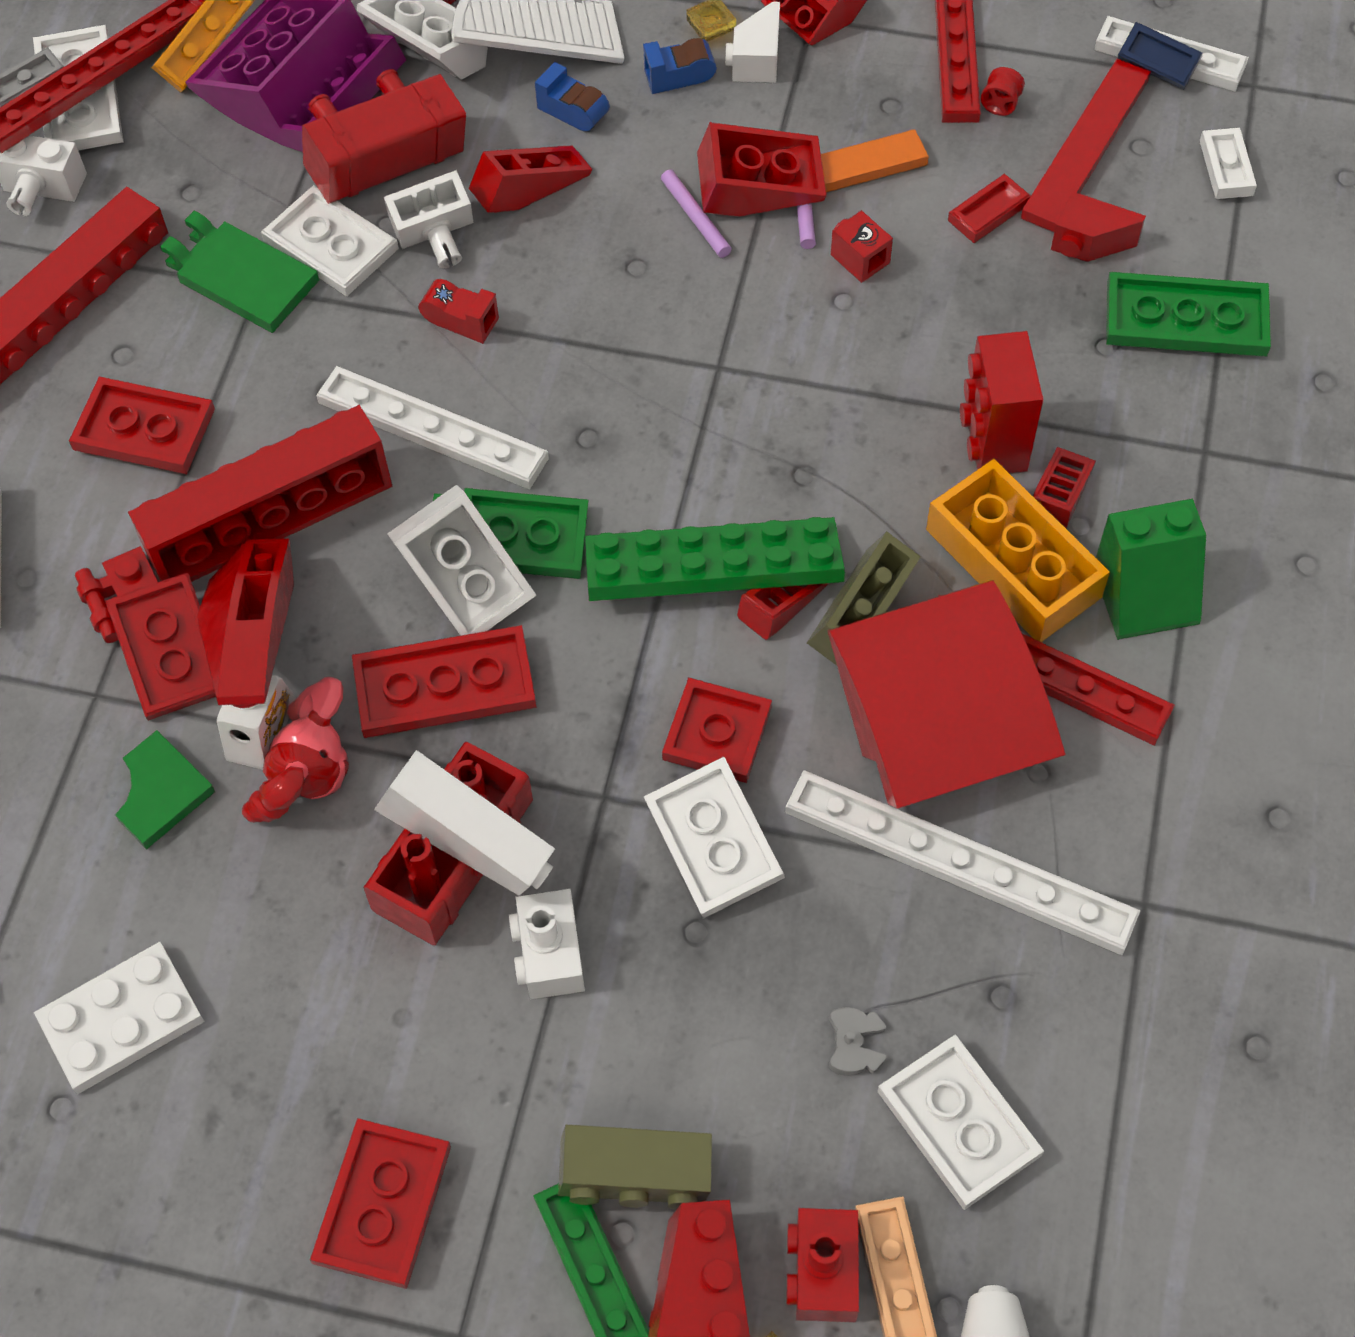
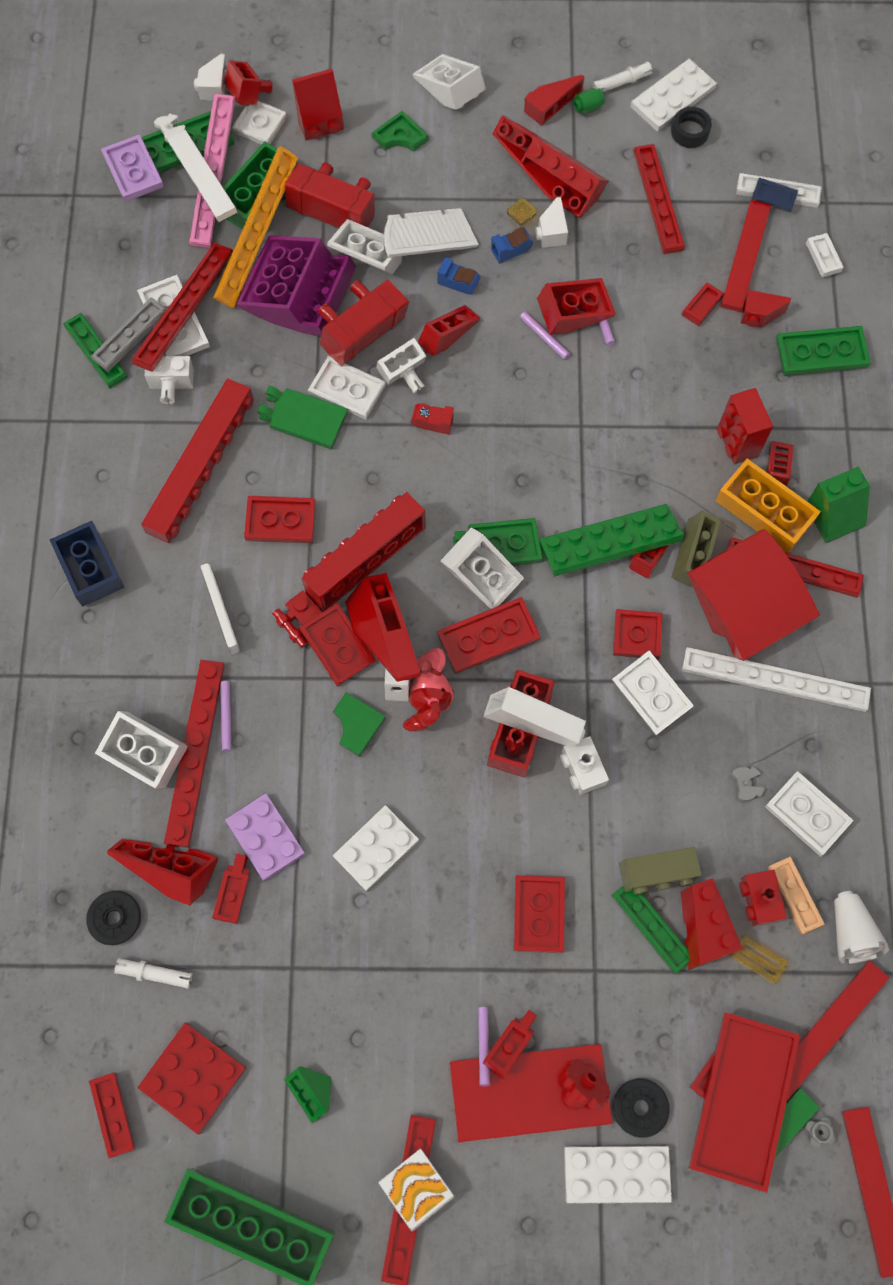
camera: 15 degrees left, 10 degrees up
white tile [316,366,549,490] -> none
orange tile [821,129,929,192] -> none
red brick [831,210,893,283] -> none
red wheel [980,67,1025,116] -> none

